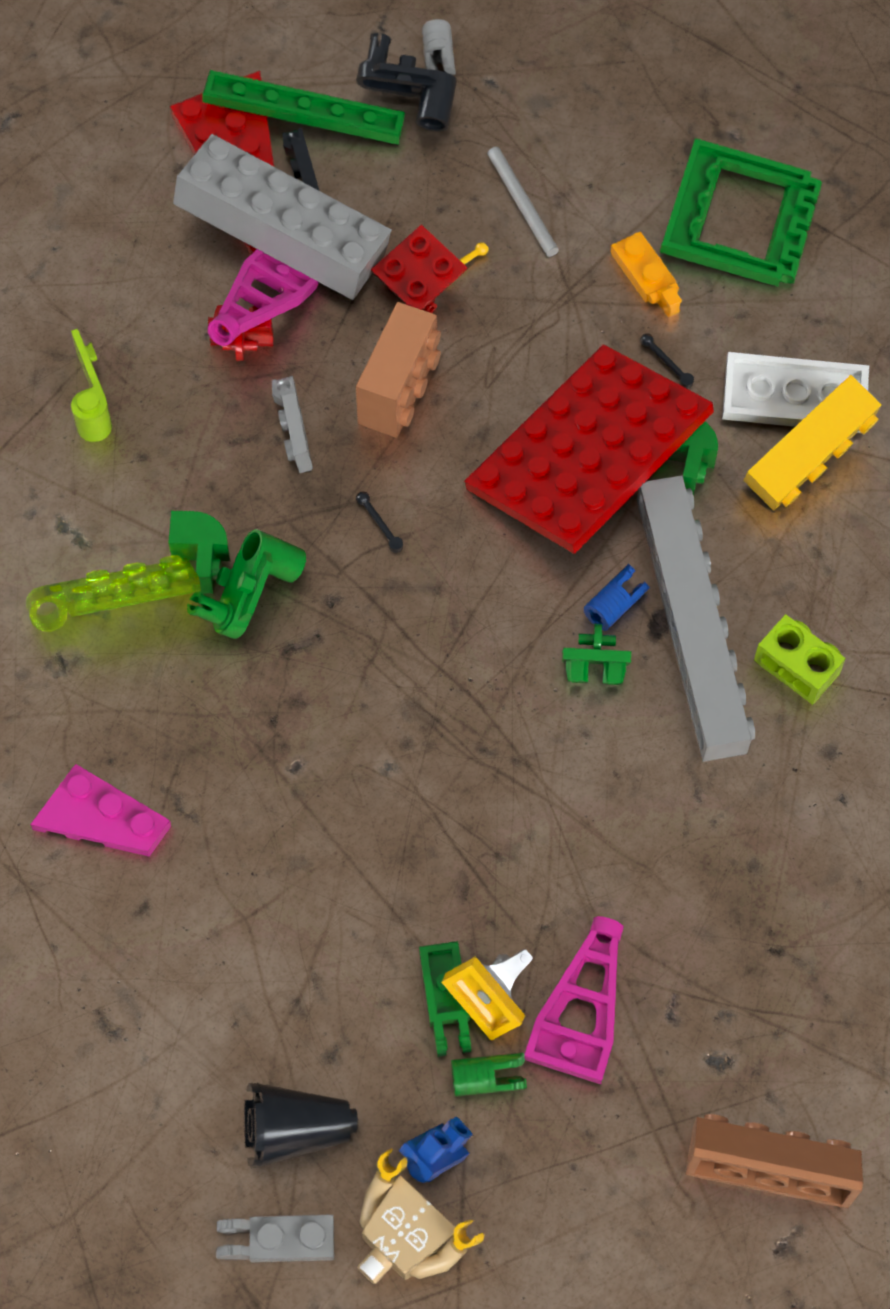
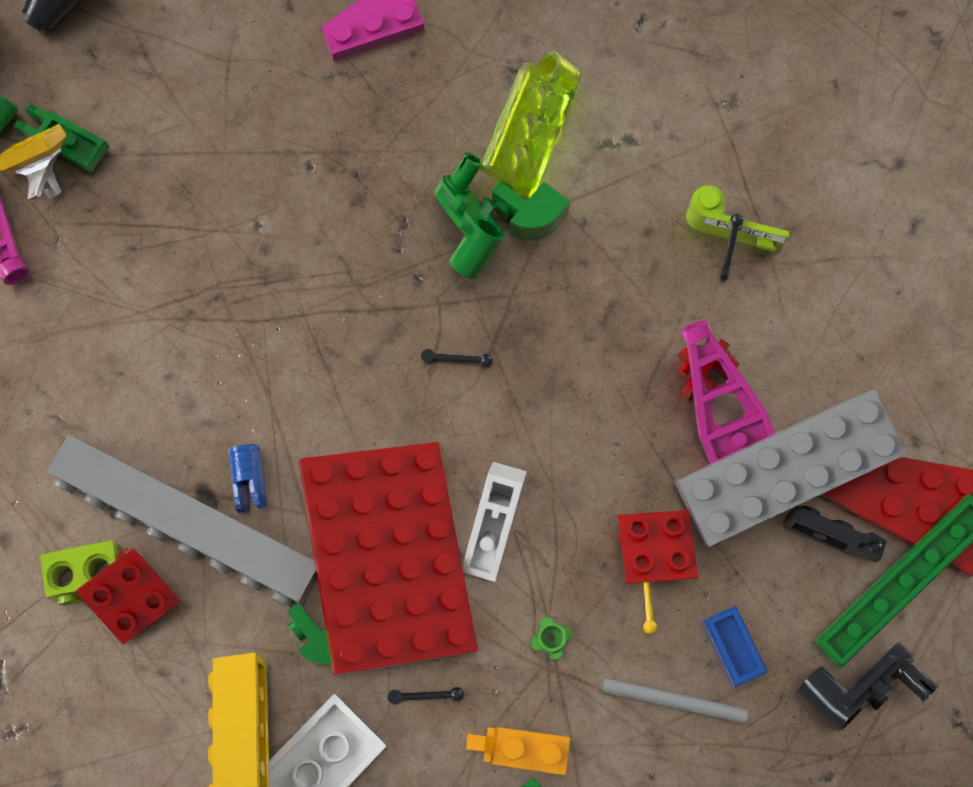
camera: 125 degrees right, 10 degrees up
light grey hinge [272,376,313,473] -> none
nougat brick [356,302,441,438] -> none
light grey hinge [422,19,456,75] -> none
green hips [562,623,631,685] -> none
none -> red hinge [75,547,180,645]
none -> white slope [462,462,527,582]
none -> bright green plate [530,617,573,660]
none -> blue tile [702,606,768,688]
none -> black hinge [720,214,744,280]

